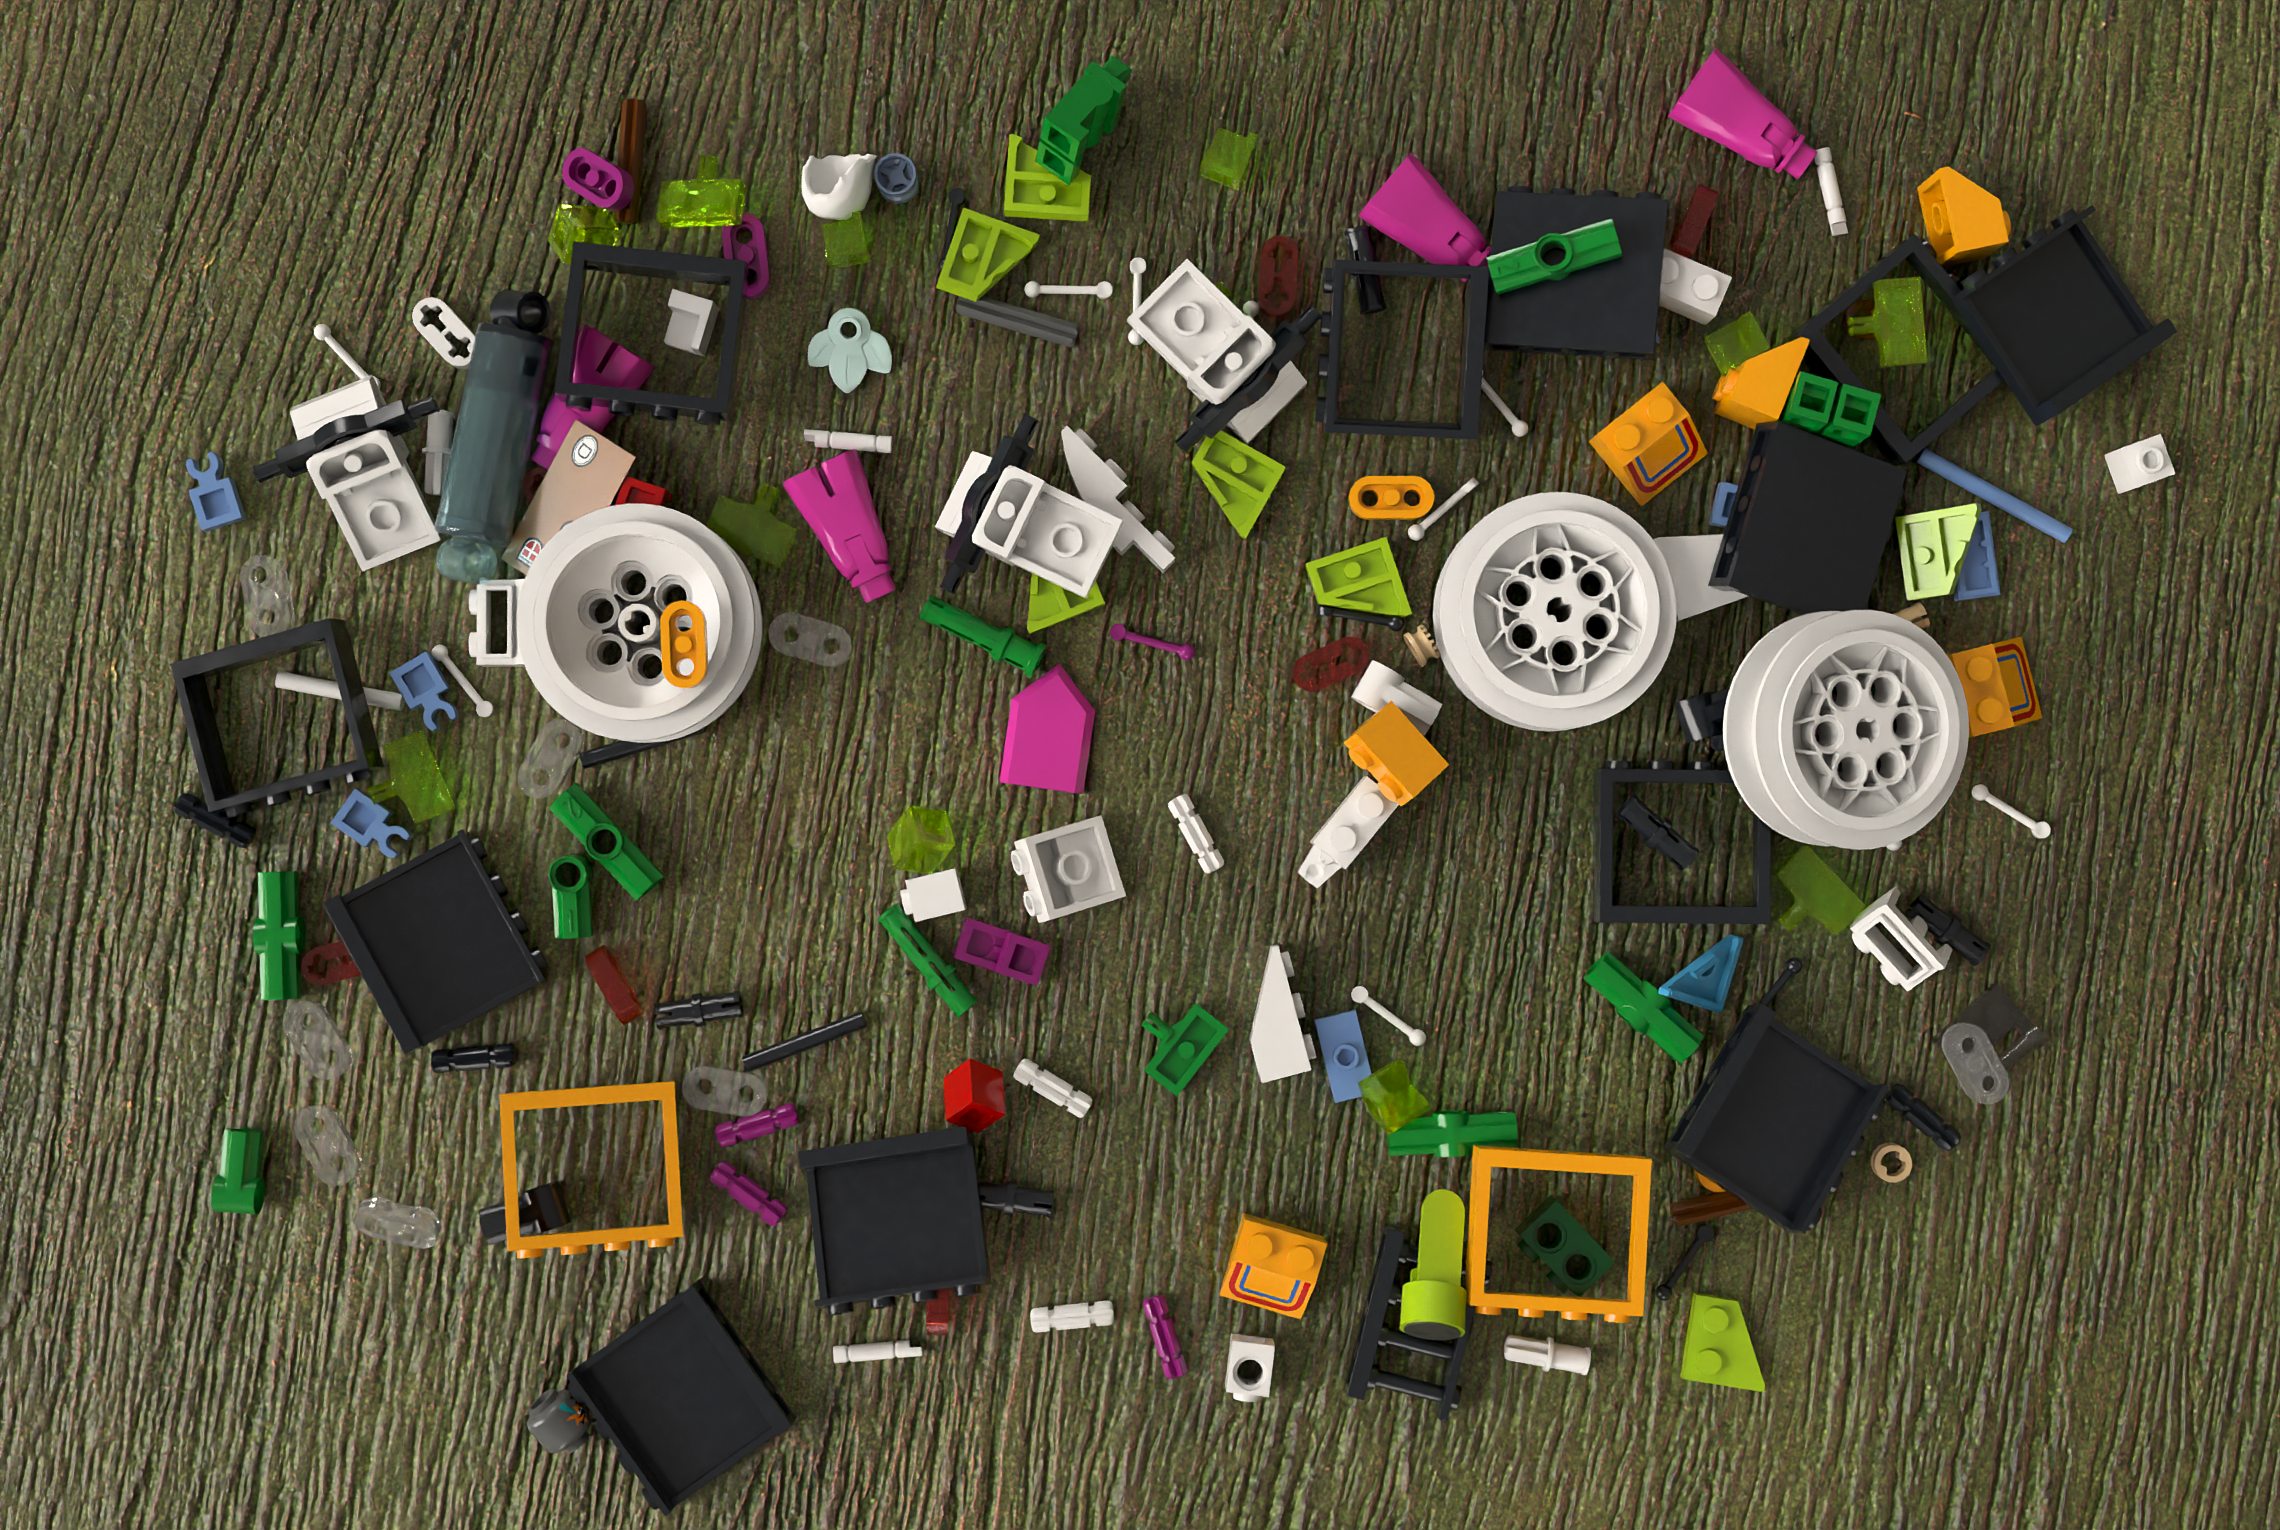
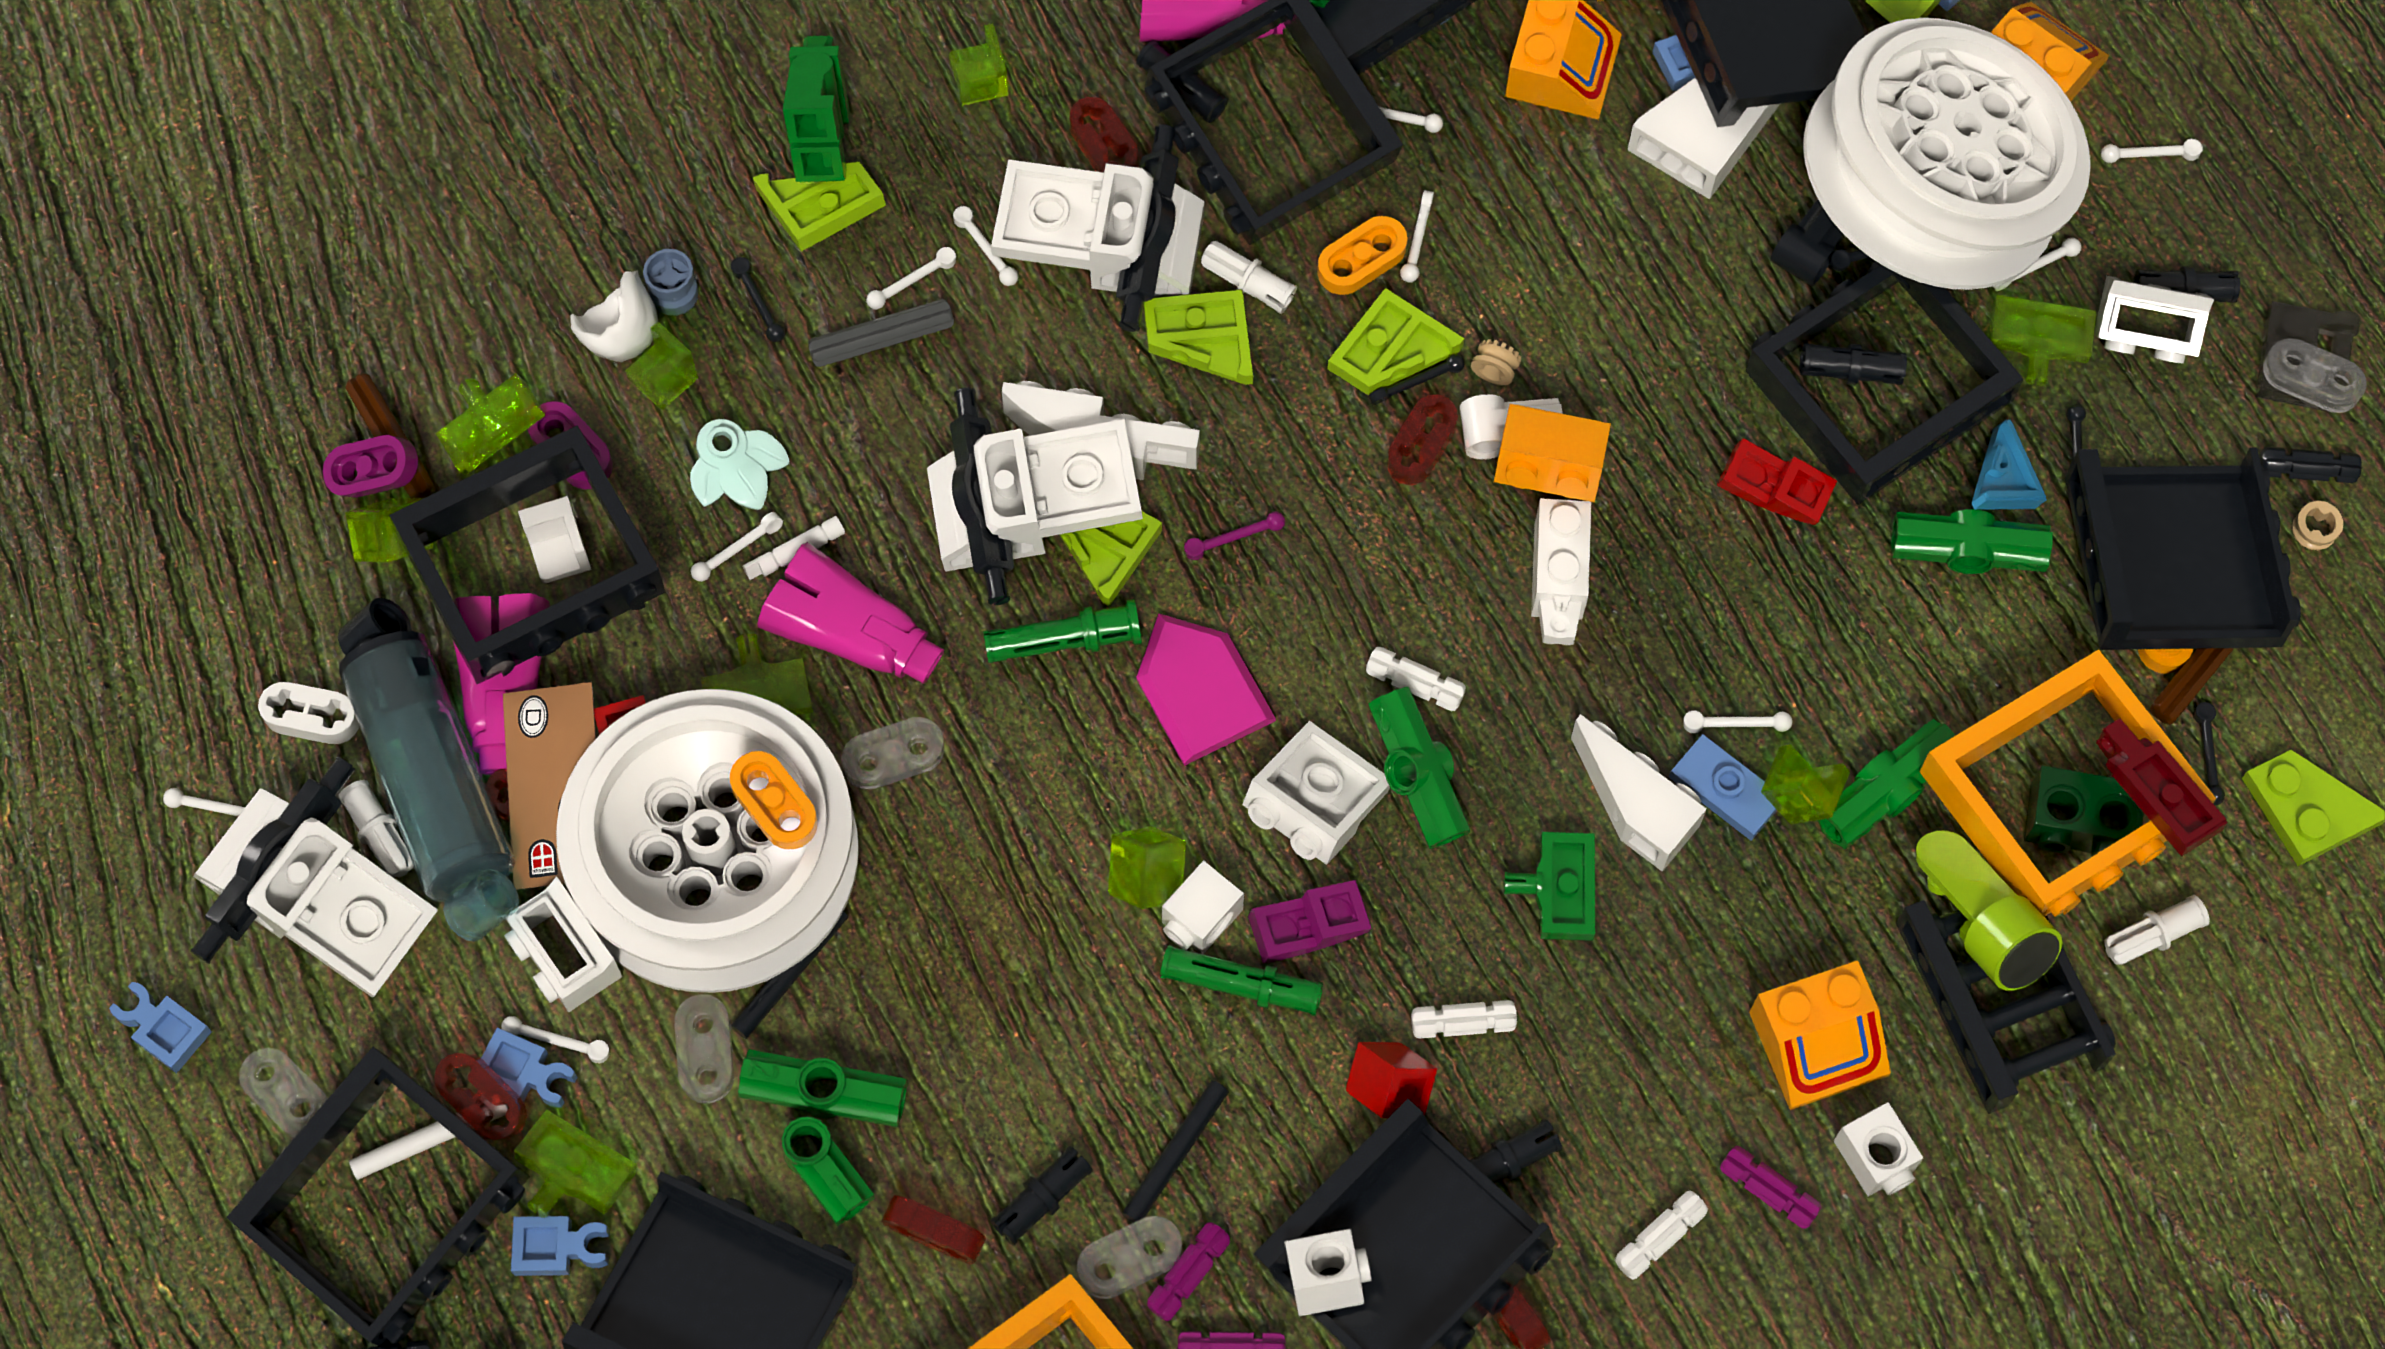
camera: 30 degrees left, 20 degrees down
lime wing [936,208,1040,302] -> none
white wheel [1433,492,1677,731] -> none
none -> clear red beam [434,1053,527,1140]
none -> white hinge [691,512,783,581]
none -> white axle [1201,241,1297,314]
none -> white brick [1285,1229,1371,1316]
none -> green piece [1368,686,1470,849]
none -> red slope [1717,438,1837,525]
none -> dark red hinge [2096,718,2228,857]

